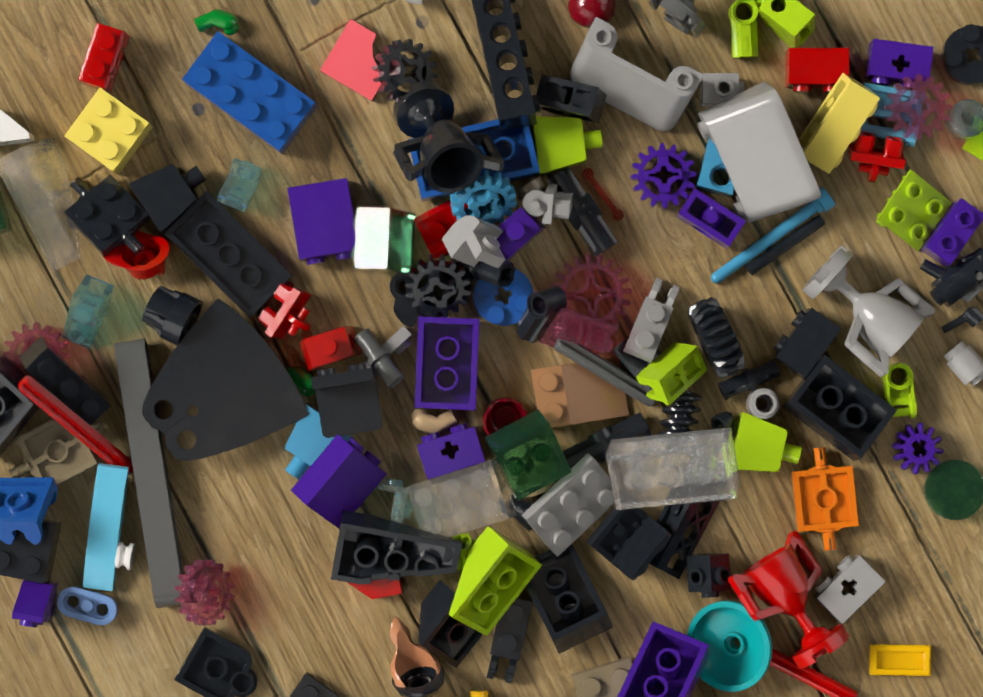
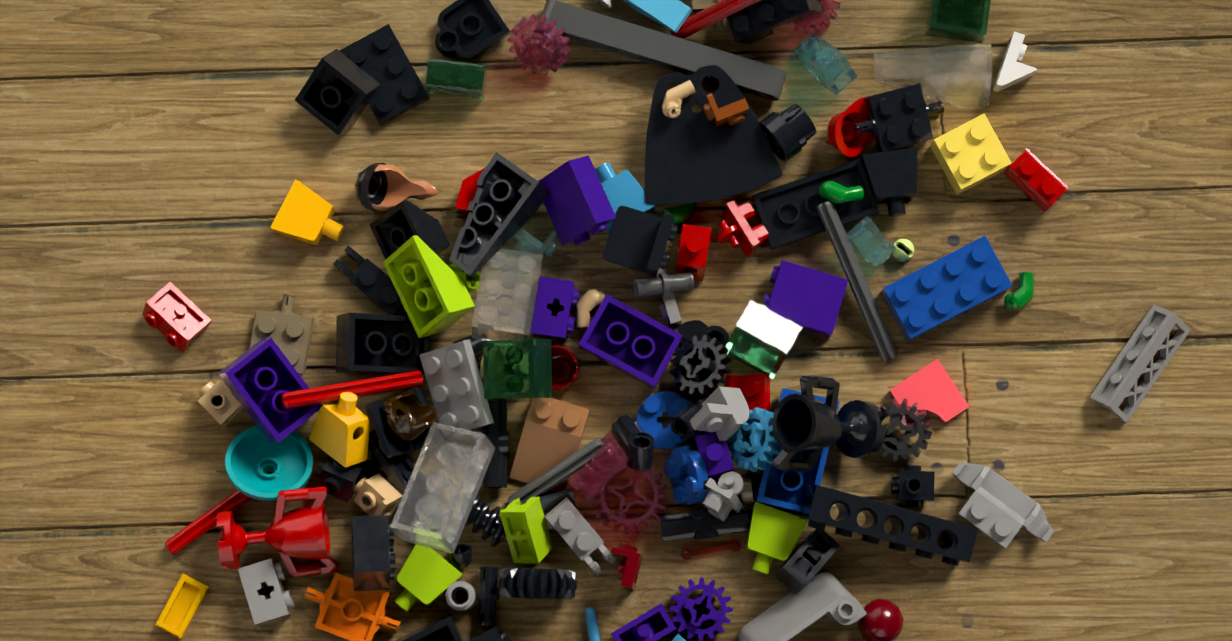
camera: 120 degrees right, 5 degrees down
none -> red axle [281,371,423,409]
none -> yellow torso [309,392,370,468]
none -> black brick [352,515,396,591]
none -> tan brick [353,473,403,518]
none -> dark brown hair [383,393,436,441]
none -> clear green brick [425,59,487,99]
none -> dark red bracket [611,543,643,590]
none -> tan arm [662,80,696,118]
none -> blue plate [663,445,708,505]
none -> dark orange bracket [703,93,749,127]
none -> dark grey axle [817,201,897,362]
none -> green arm [819,181,864,204]
none -> yellowish green hinge [891,238,915,262]
none -> black brick [891,465,935,507]

